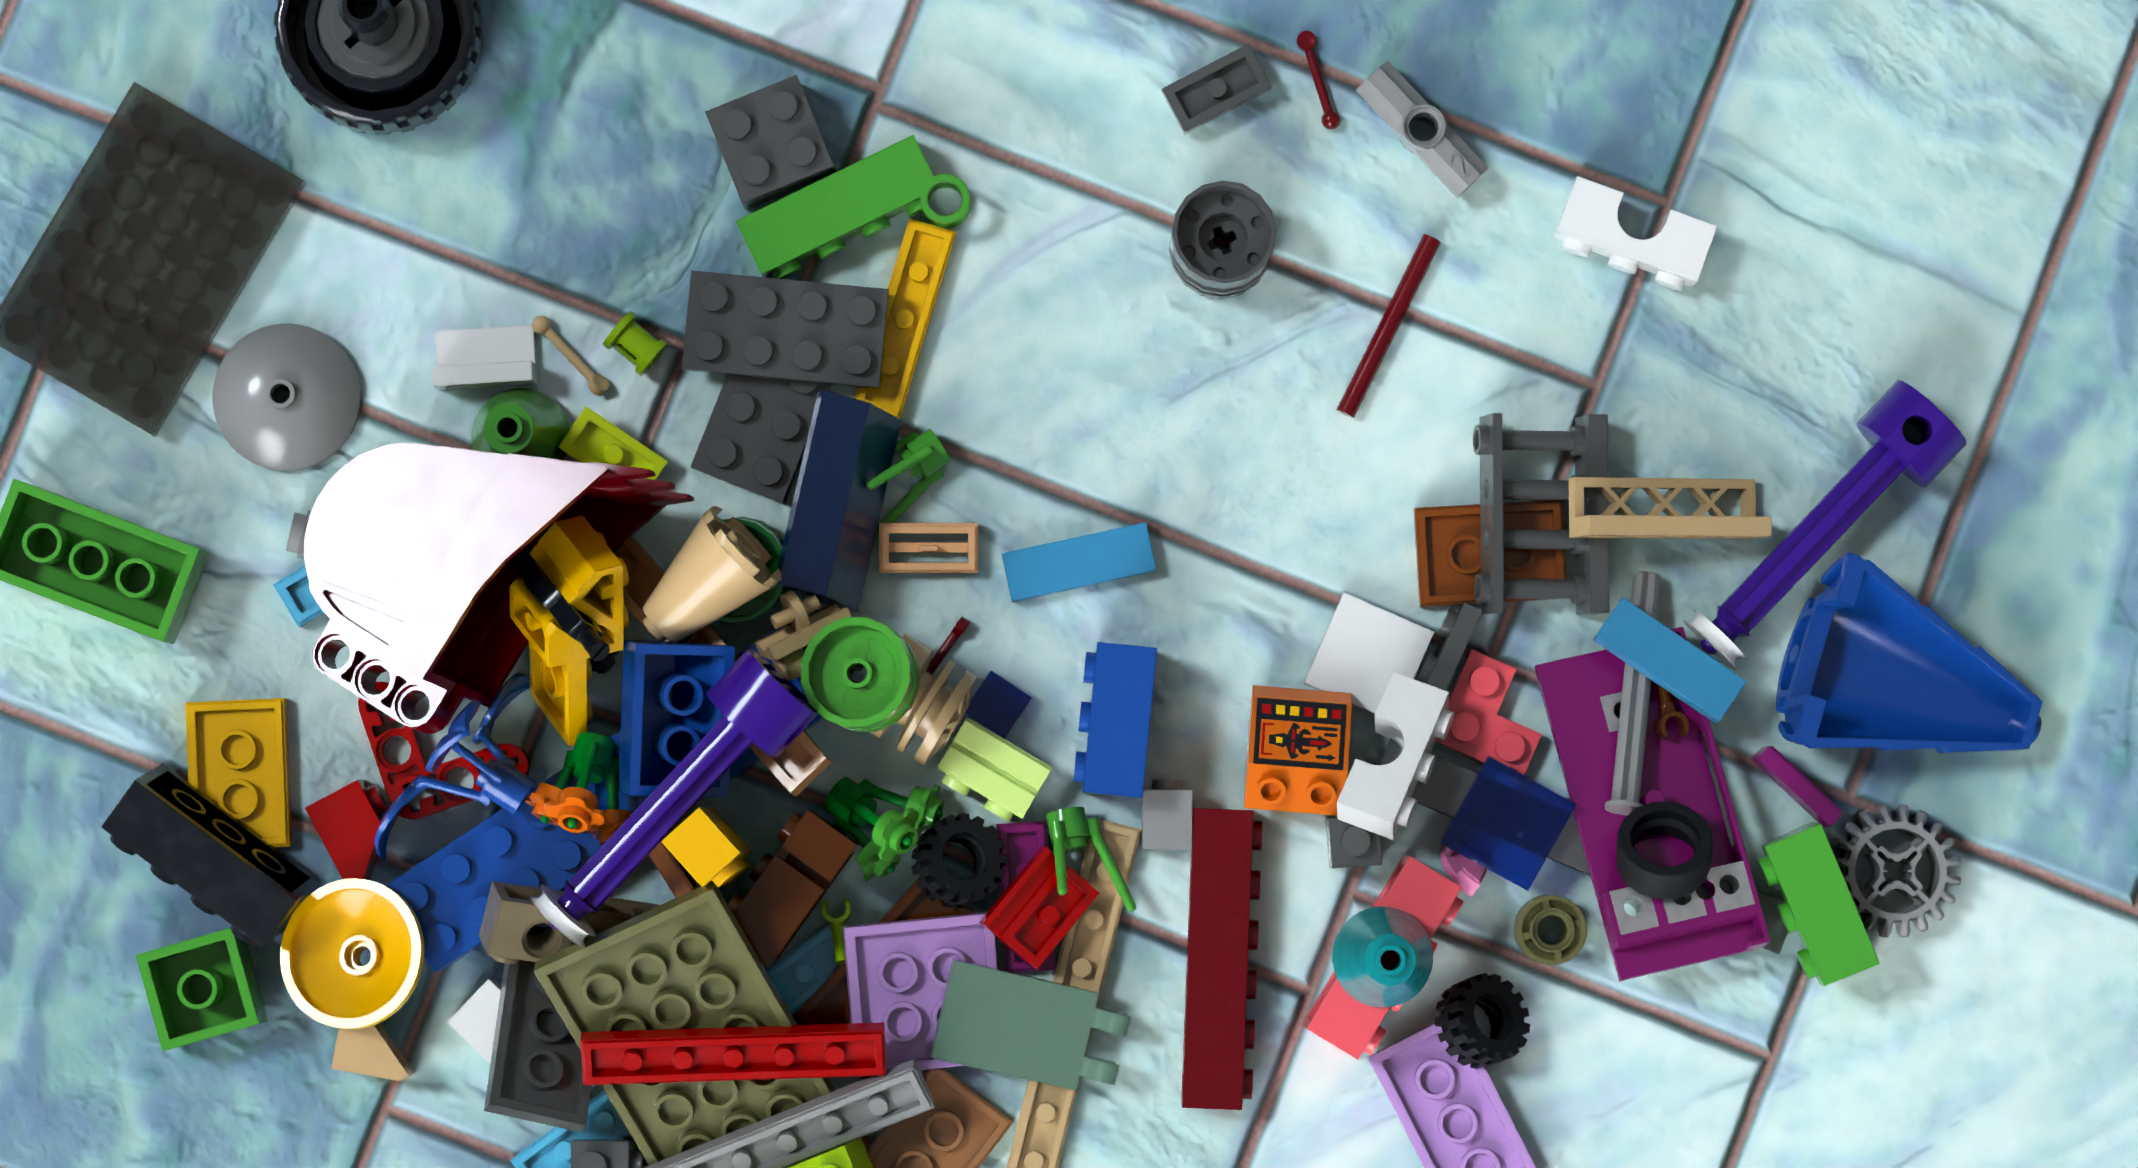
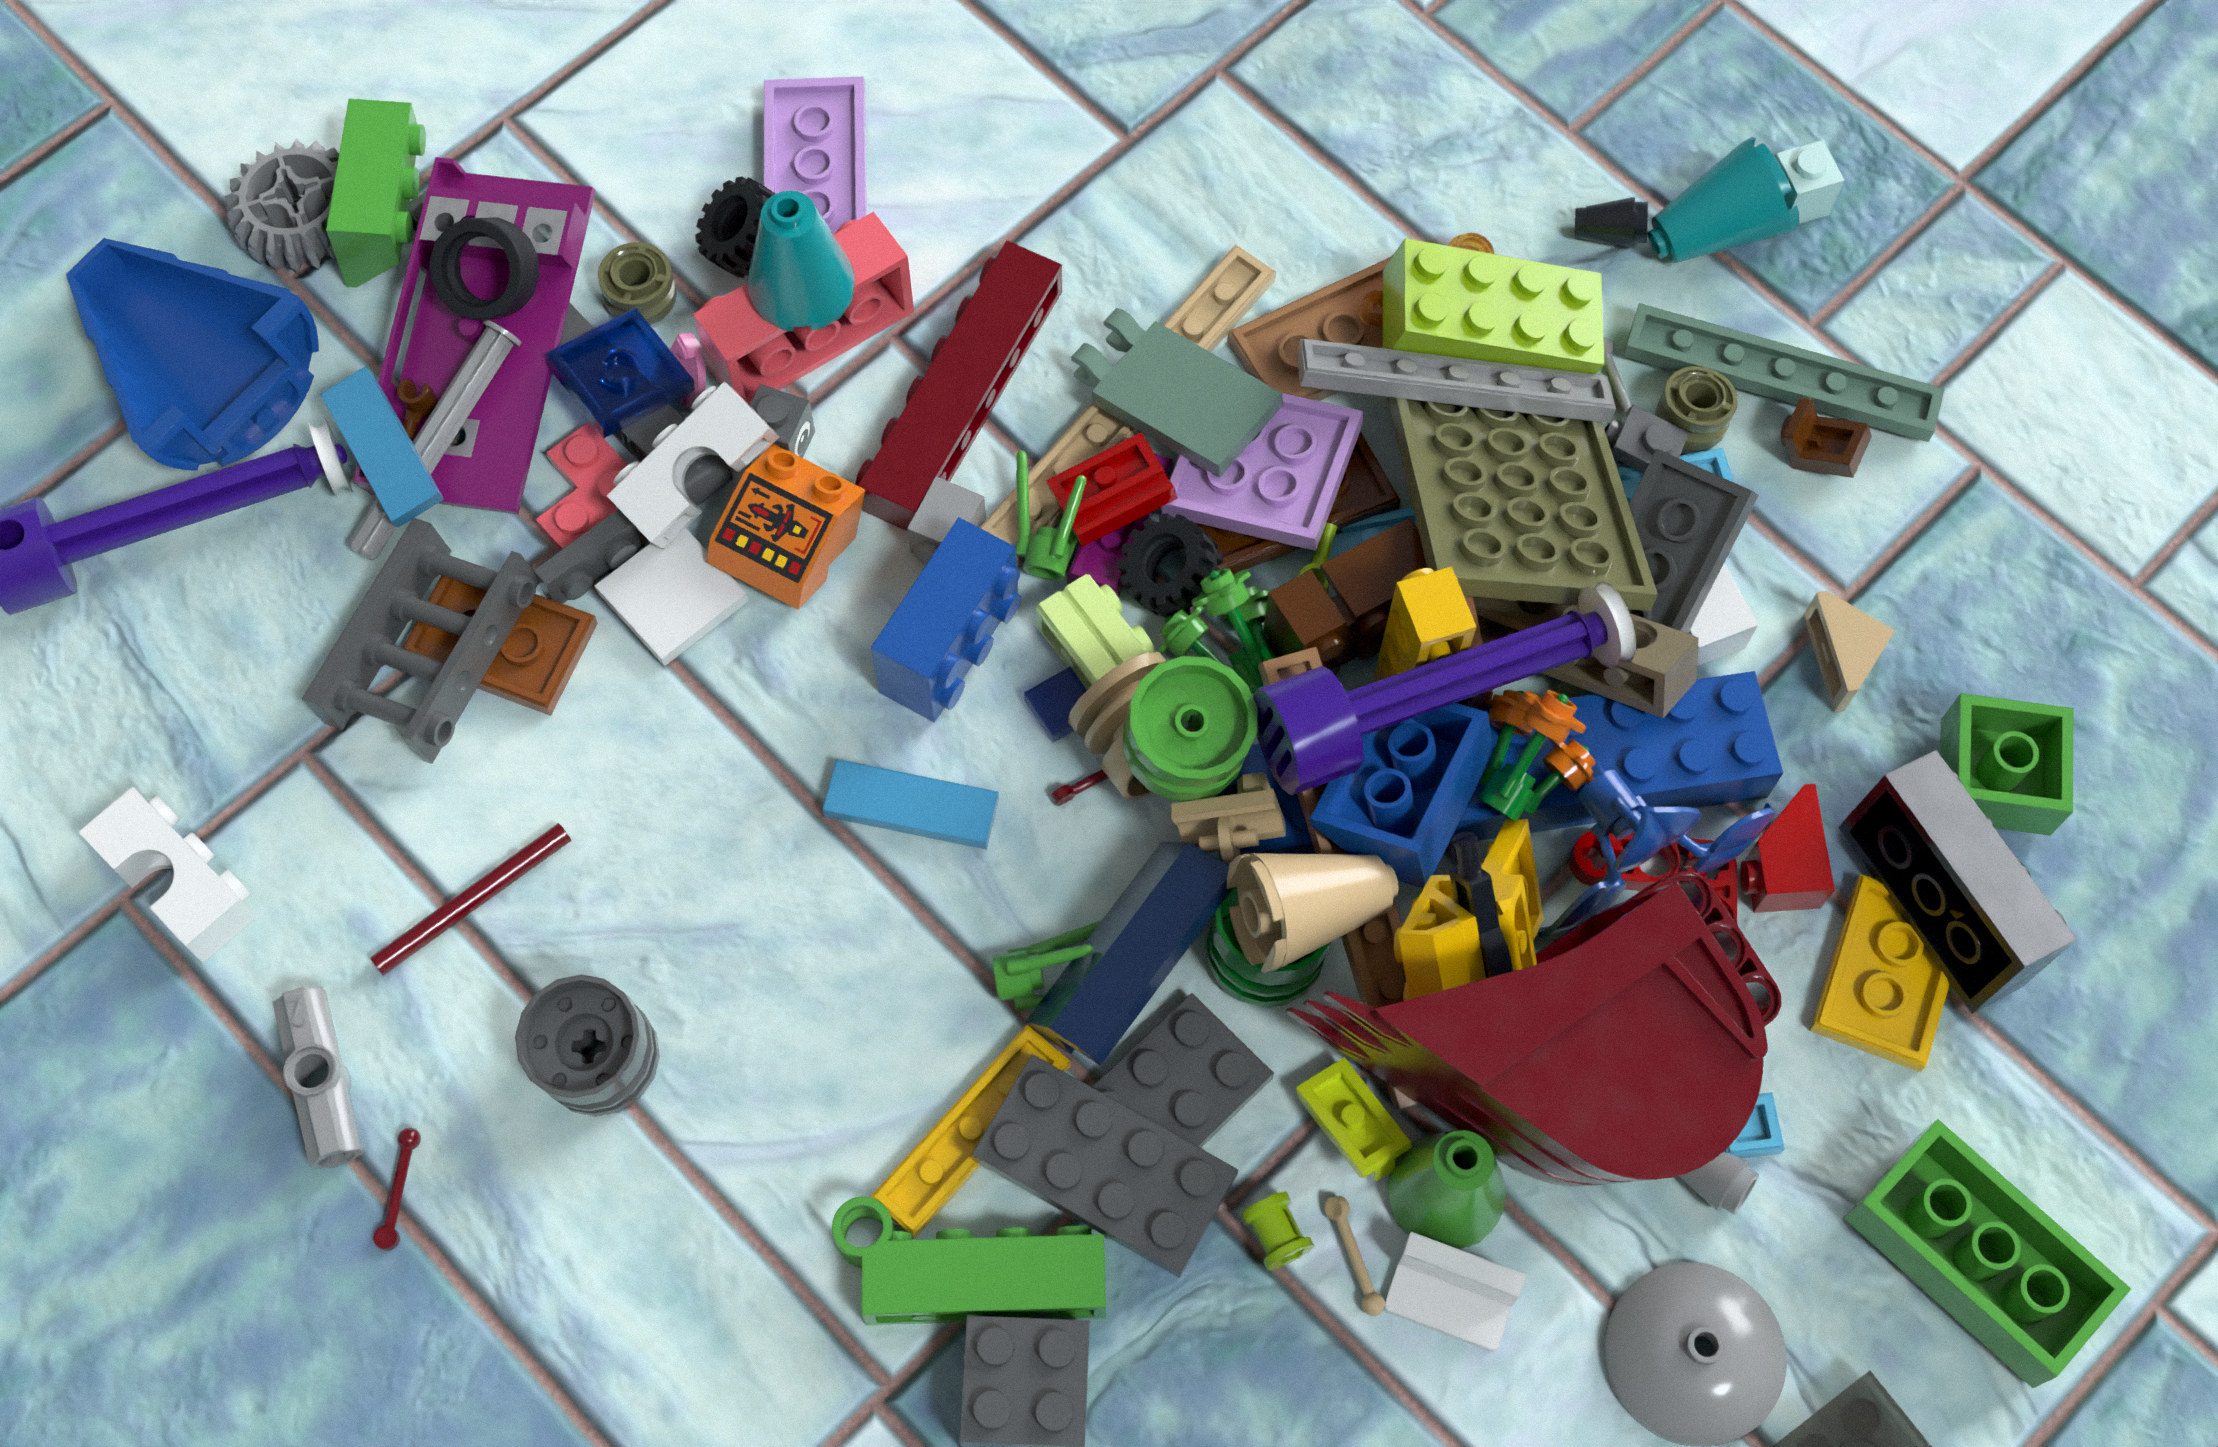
camera: 155 degrees left, 20 degrees down
yellow dish [280,878,425,1029] -> none
red tile [580,1022,886,1085] -> none
light nougat tile [879,522,978,573] -> none
dark grey plate [1161,44,1272,135] -> none
tan fence [1568,477,1772,539] -> none
magenta tile [1751,746,1842,827] -> none

